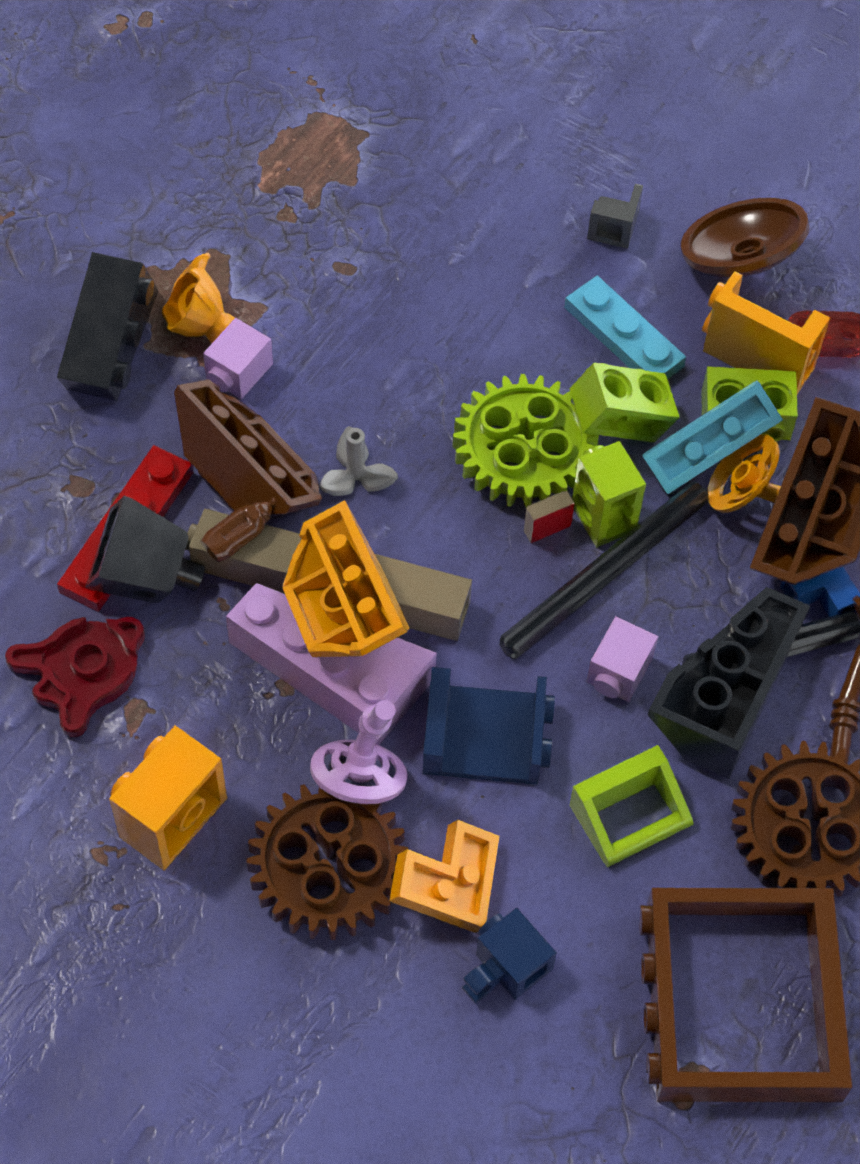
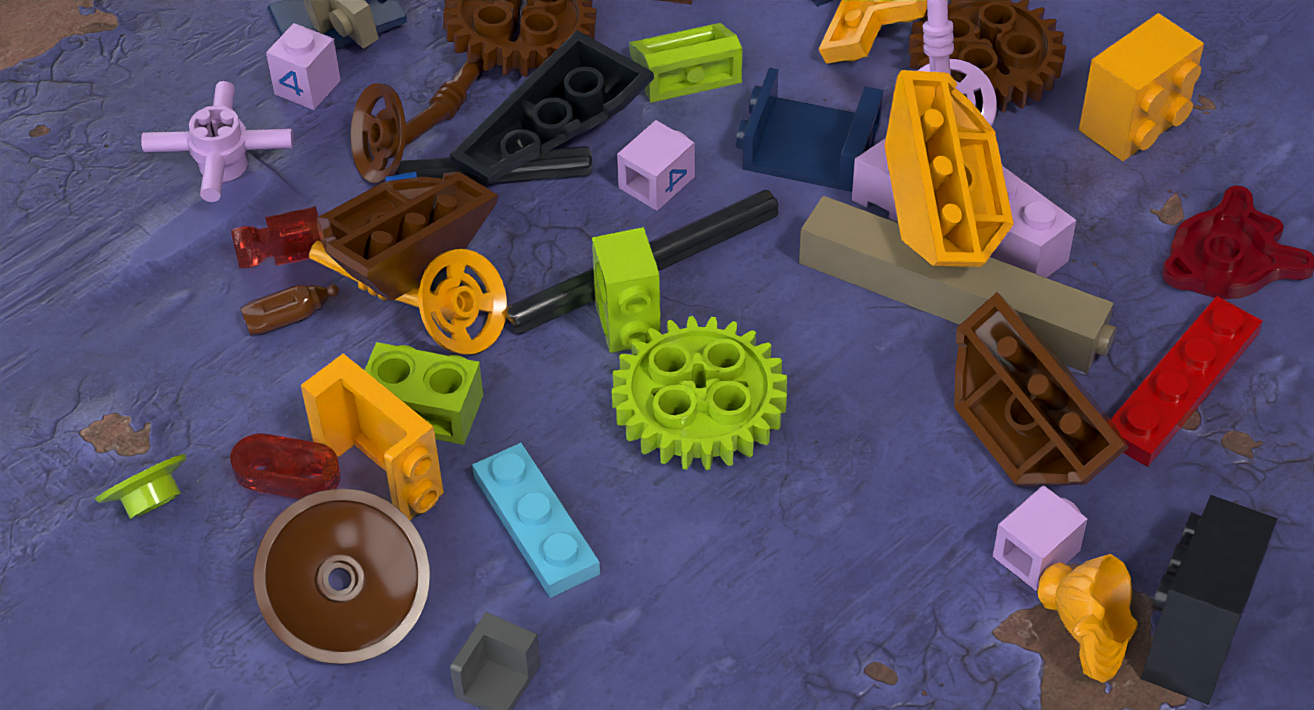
camera: 165 degrees left, 10 degrees down
black torso [85,495,205,603] -> none
reddish brown piece [200,497,276,562] -> none
light grey plant [320,426,398,496] -> none
tile [524,491,575,543] -> none
lime brick [569,363,680,442] -> none
medium azure plate [642,380,783,494] -> none

